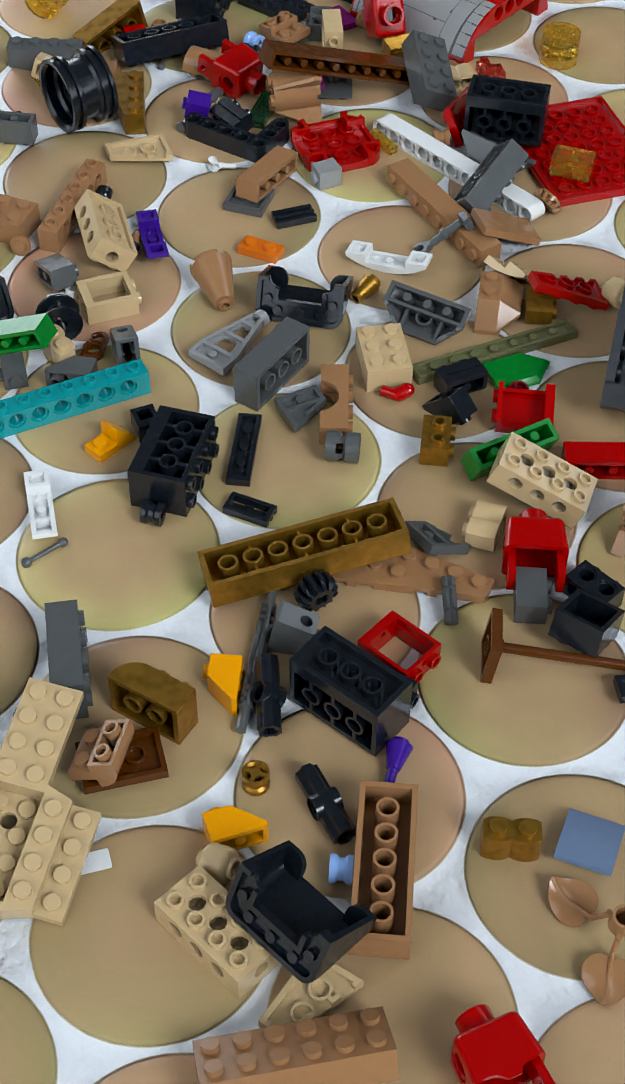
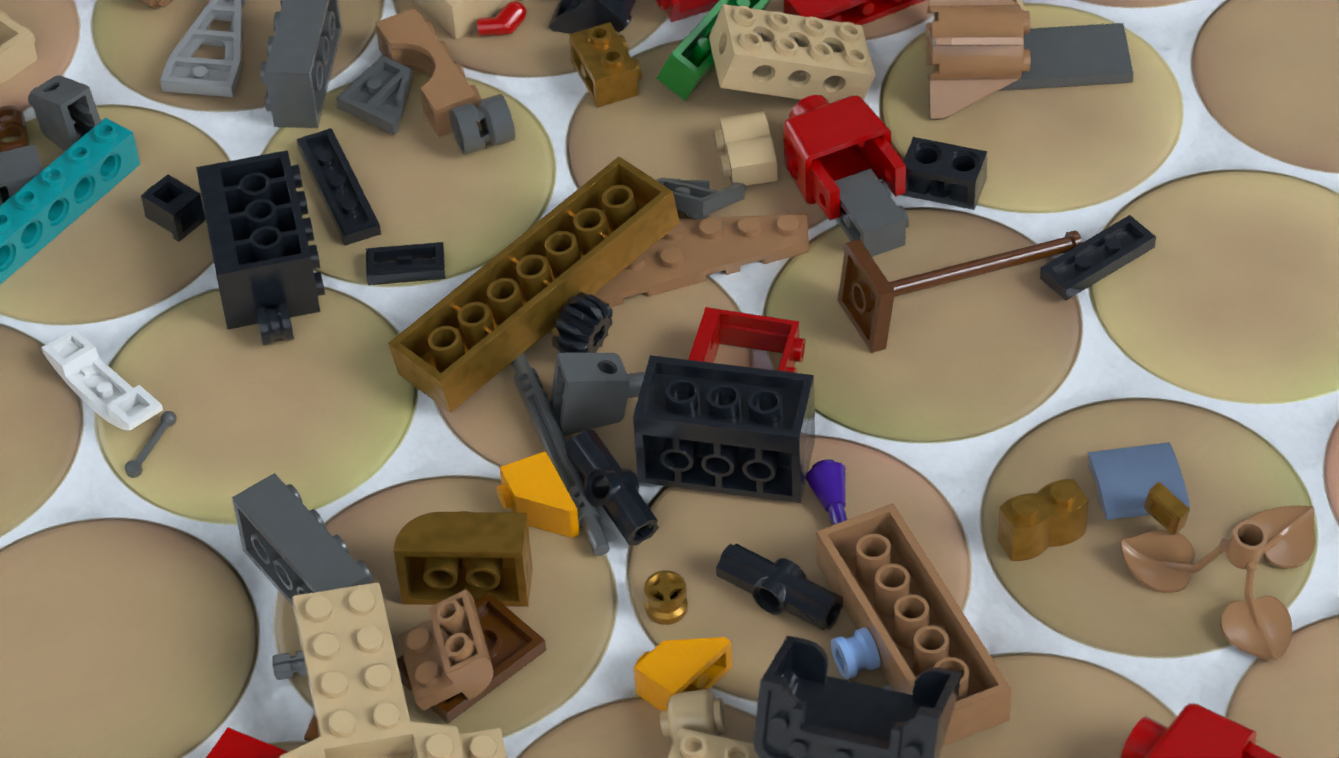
camera: 25 degrees left, 0 degrees up
light orange slope [84,419,136,463] -> none
dark grey axle [441,575,459,626] -> none
black piece [548,588,625,658] -> none
none -> pearl gold tile [1144,481,1190,535]

